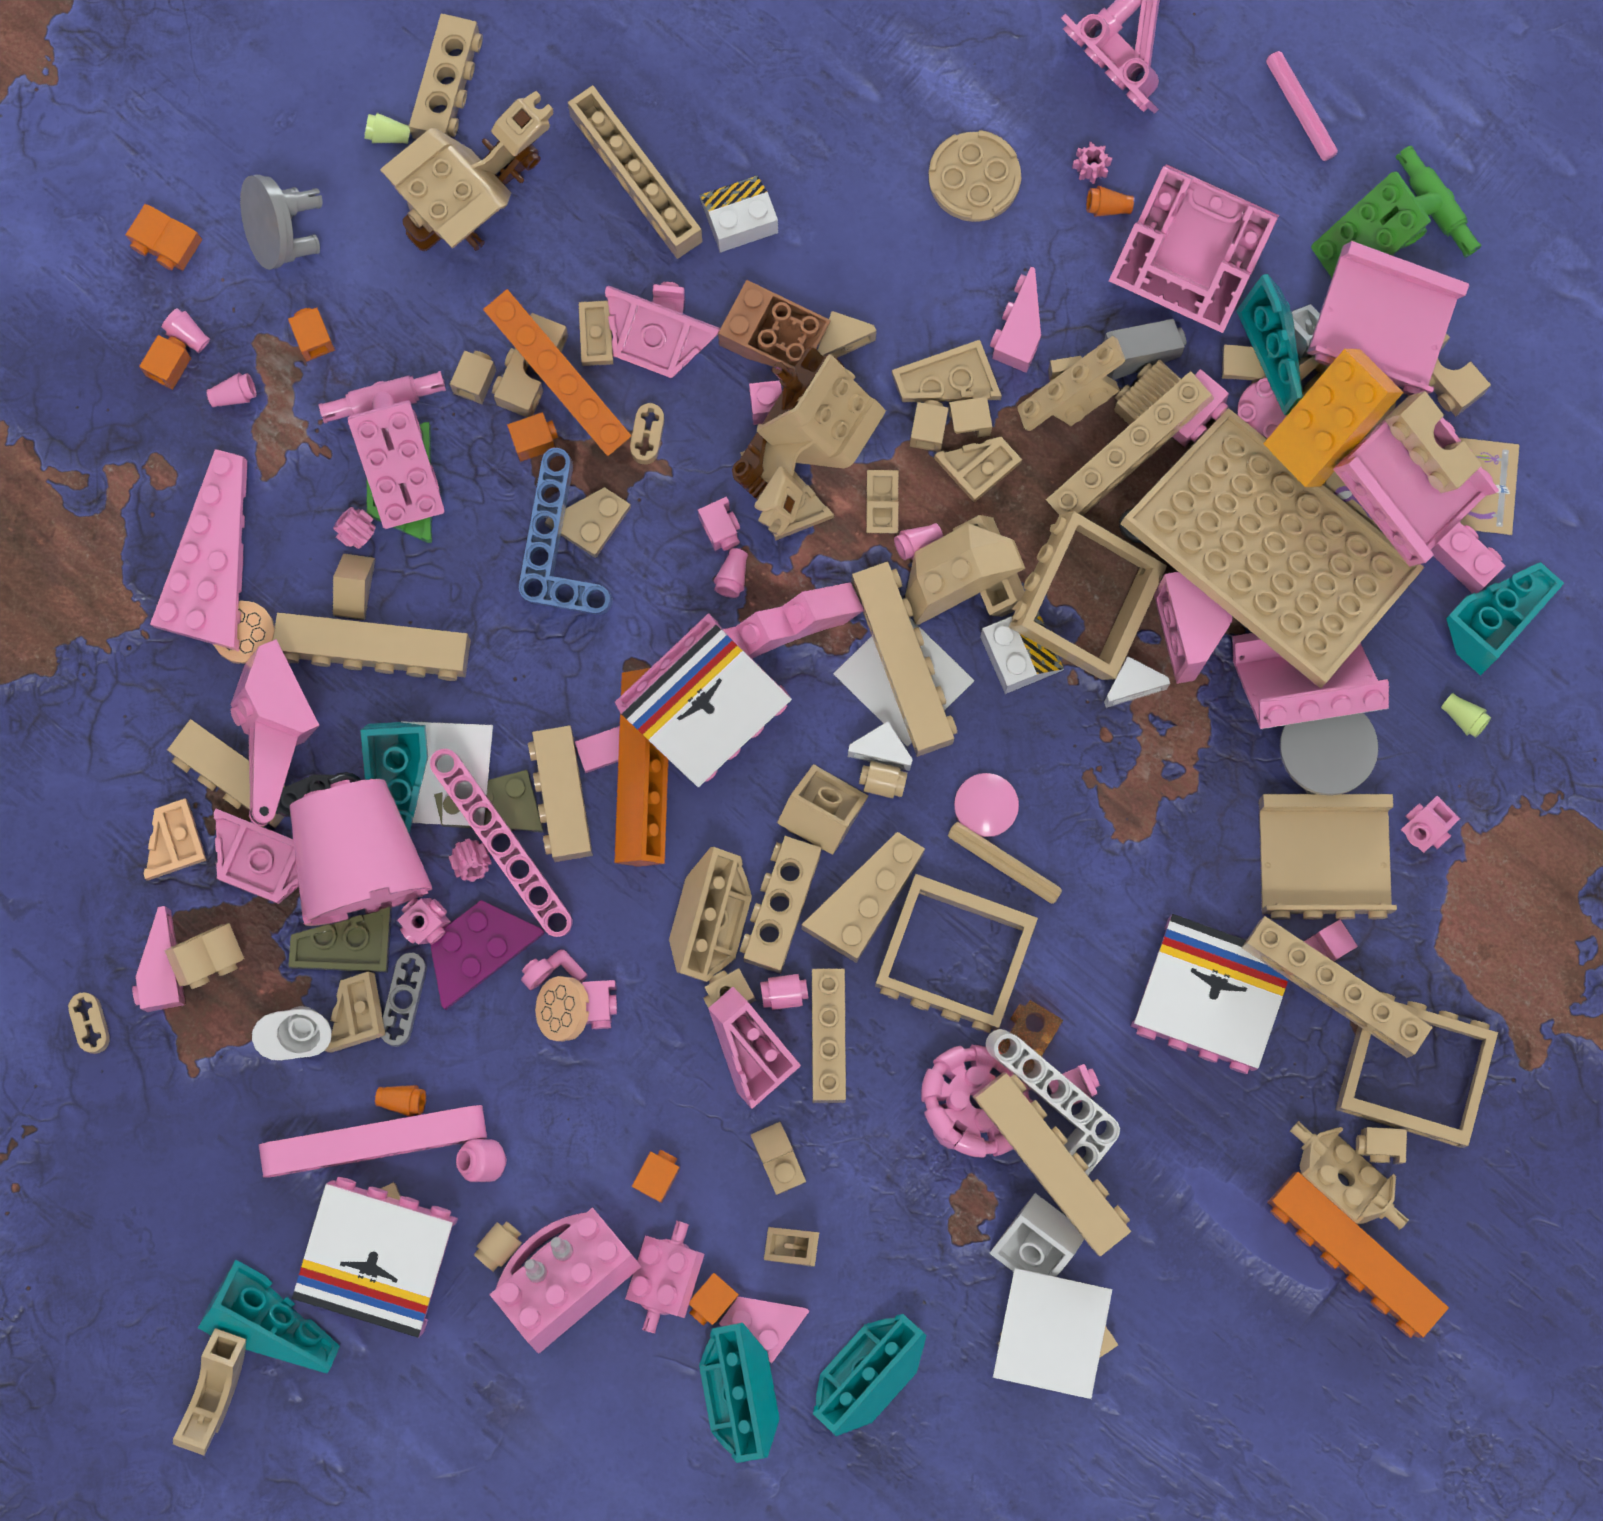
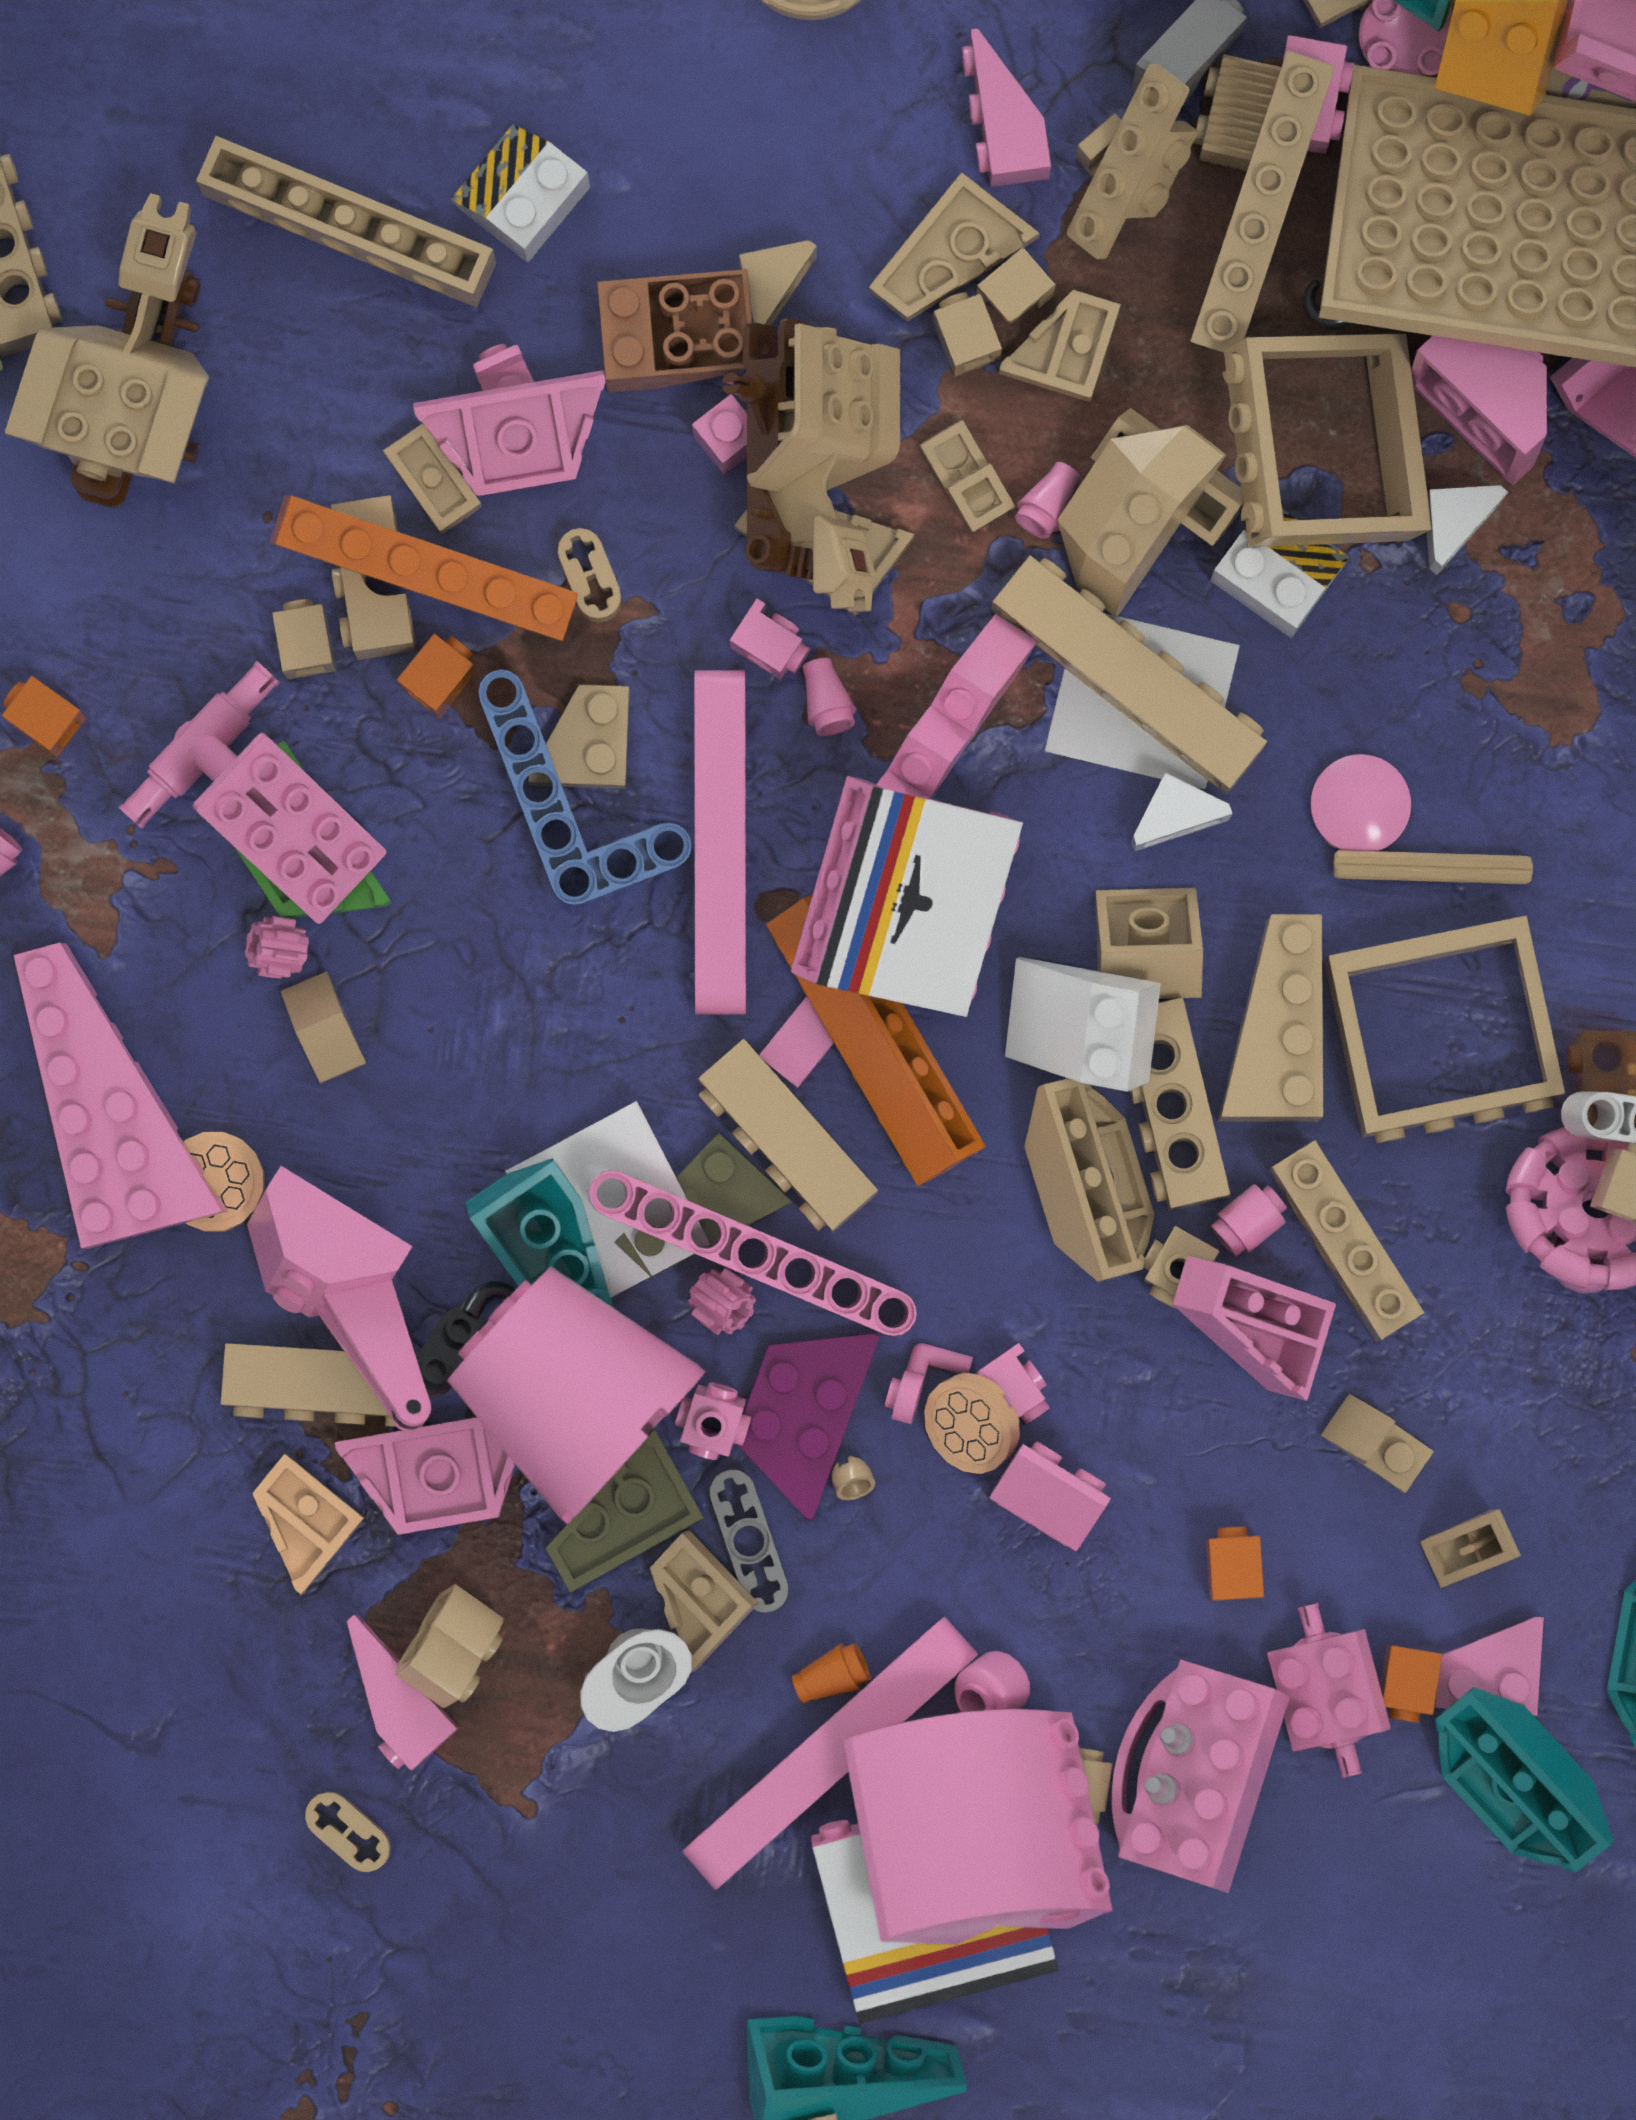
camera: 30 degrees left, 5 degrees up
tan brick [273,613,471,681] -> none
tan brick [859,760,908,799] -> none
none -> bright pink beam [694,670,746,1015]
none -> tan hinge [832,1456,875,1500]
none -> bright pink slope [843,1709,1113,1944]
none -> bright pink slope [988,1441,1111,1552]
none -> white slope [1005,957,1161,1092]

